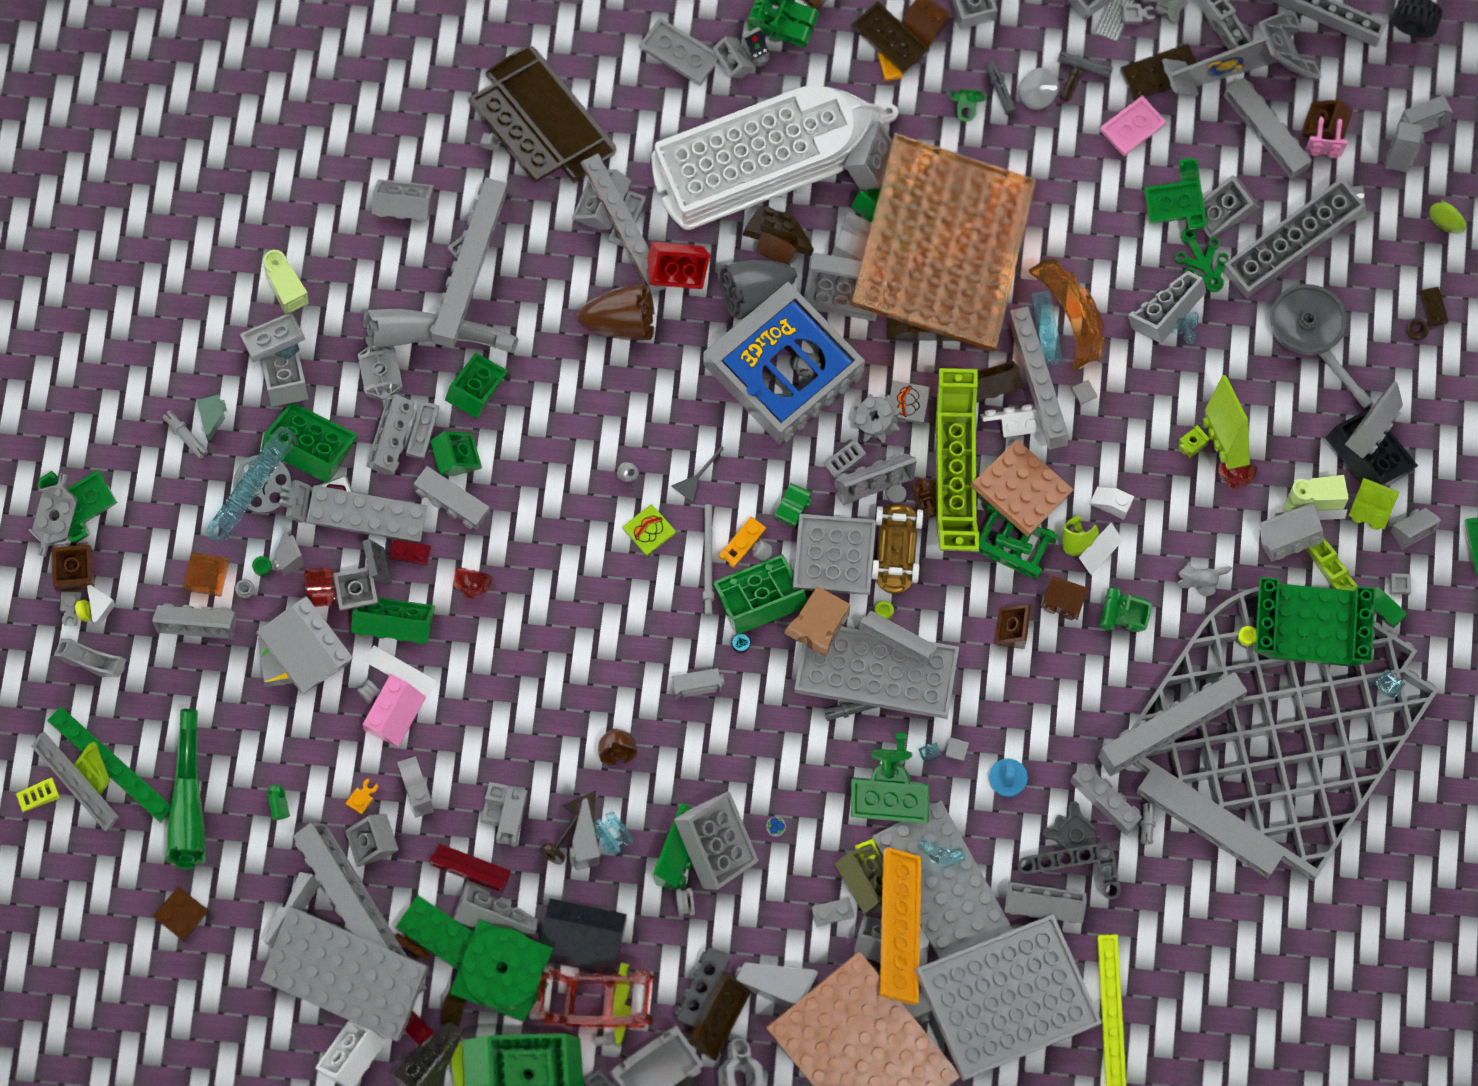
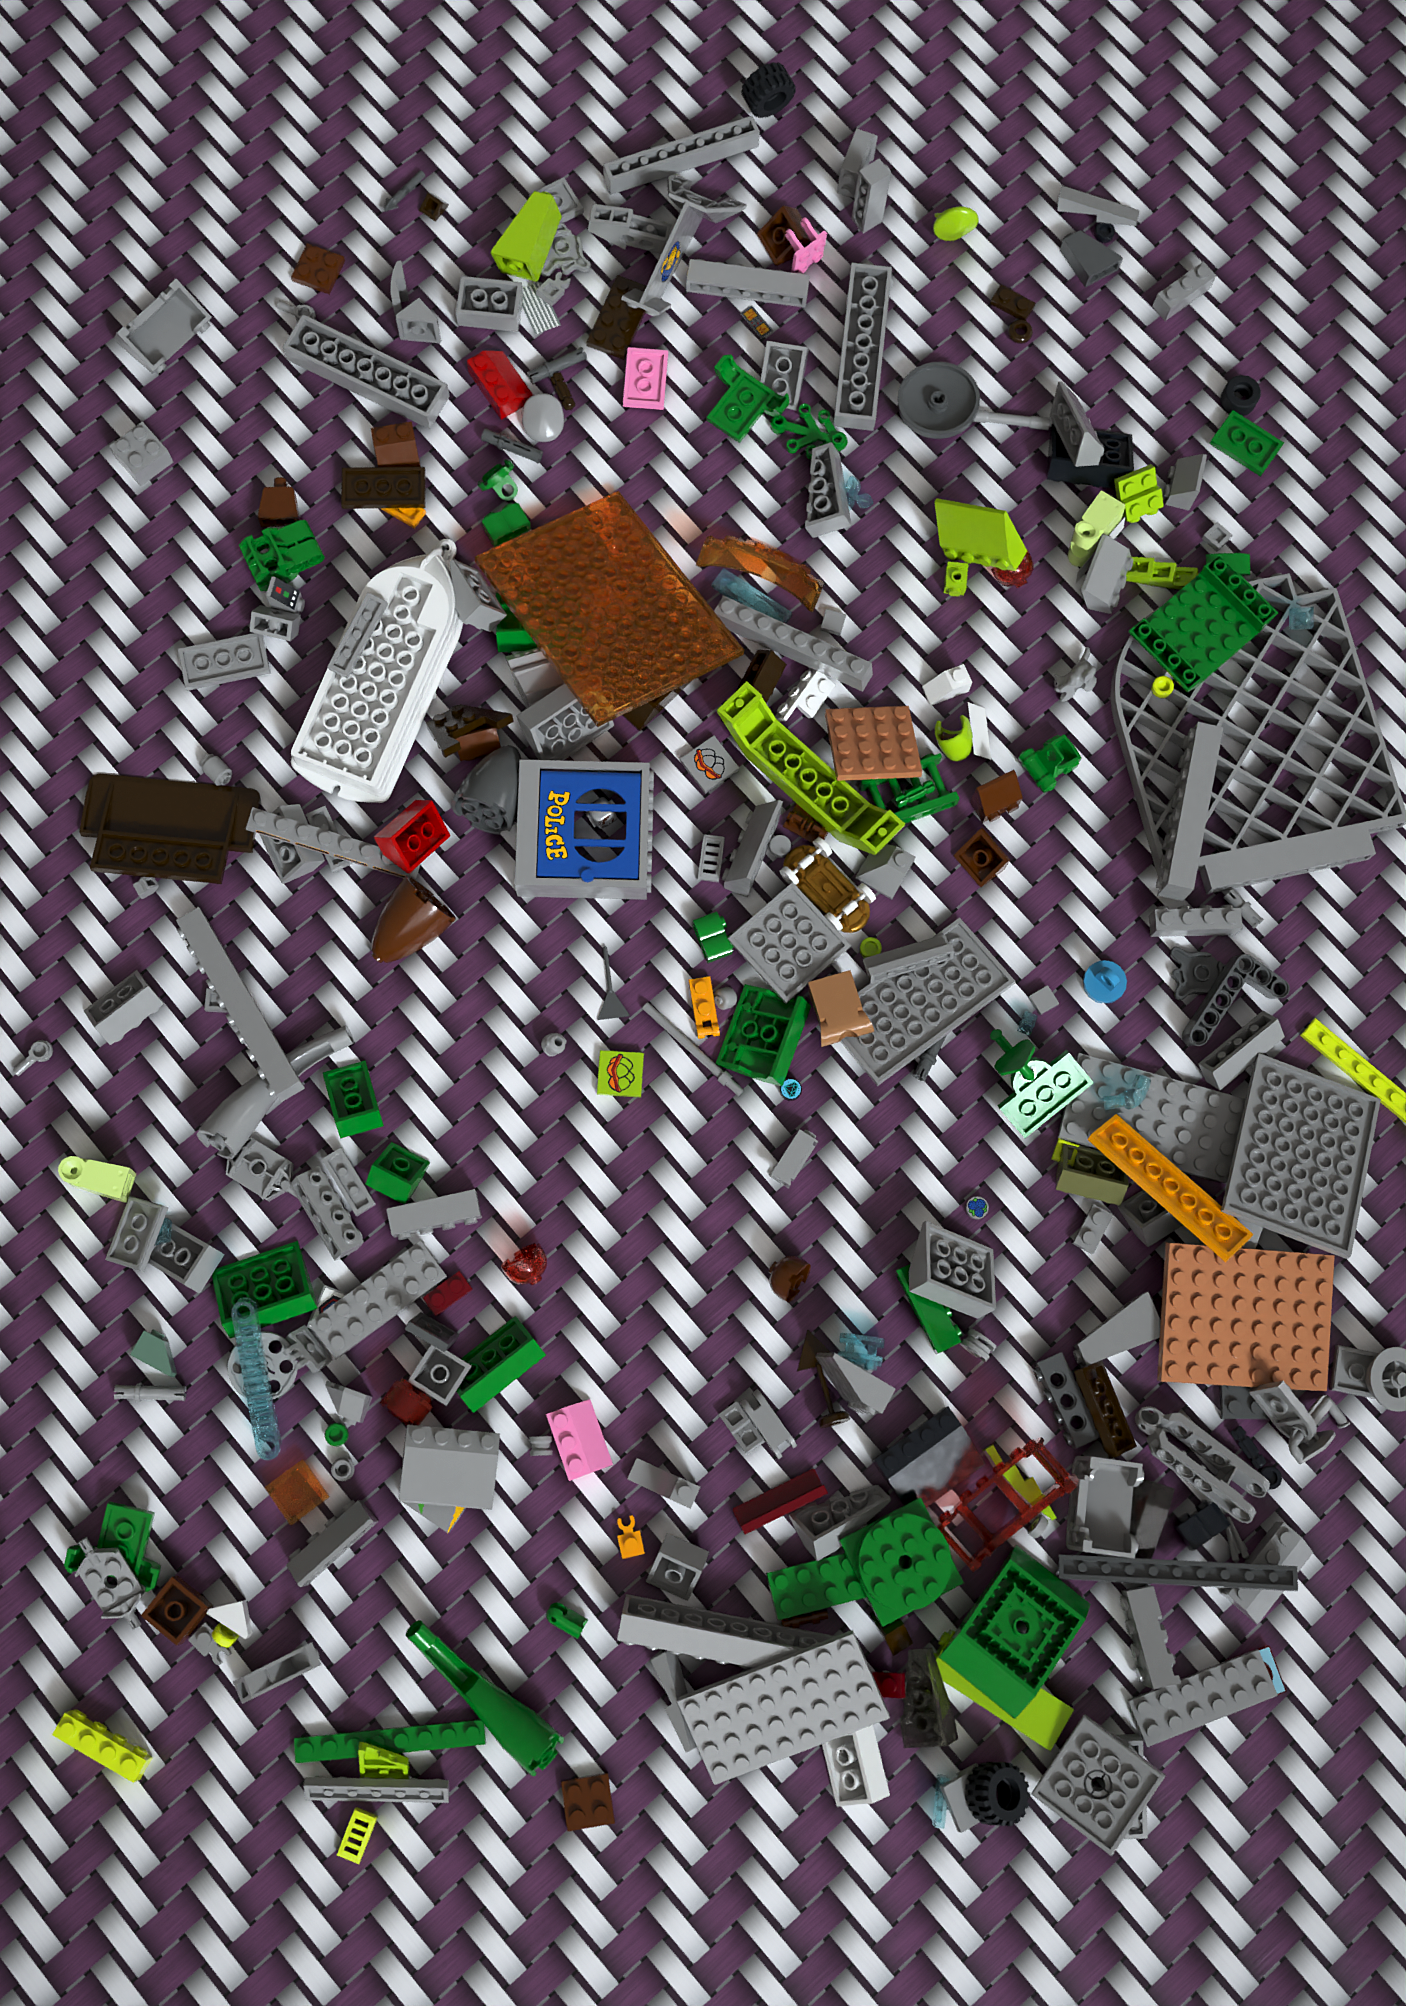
camera: 50 degrees left, 5 degrees up
white sticker [364,645,436,697] -> none
light grey brick [852,394,902,443] -> none
none -> light grey plate [13,1040,53,1076]
none -> light grey brick [200,754,232,786]
none -> light grey plate [327,593,388,679]
none -> red slope [467,350,533,420]
none -> green brick [482,503,531,547]
none -> sticker [740,305,773,338]
none -> light grey slope [855,844,916,900]

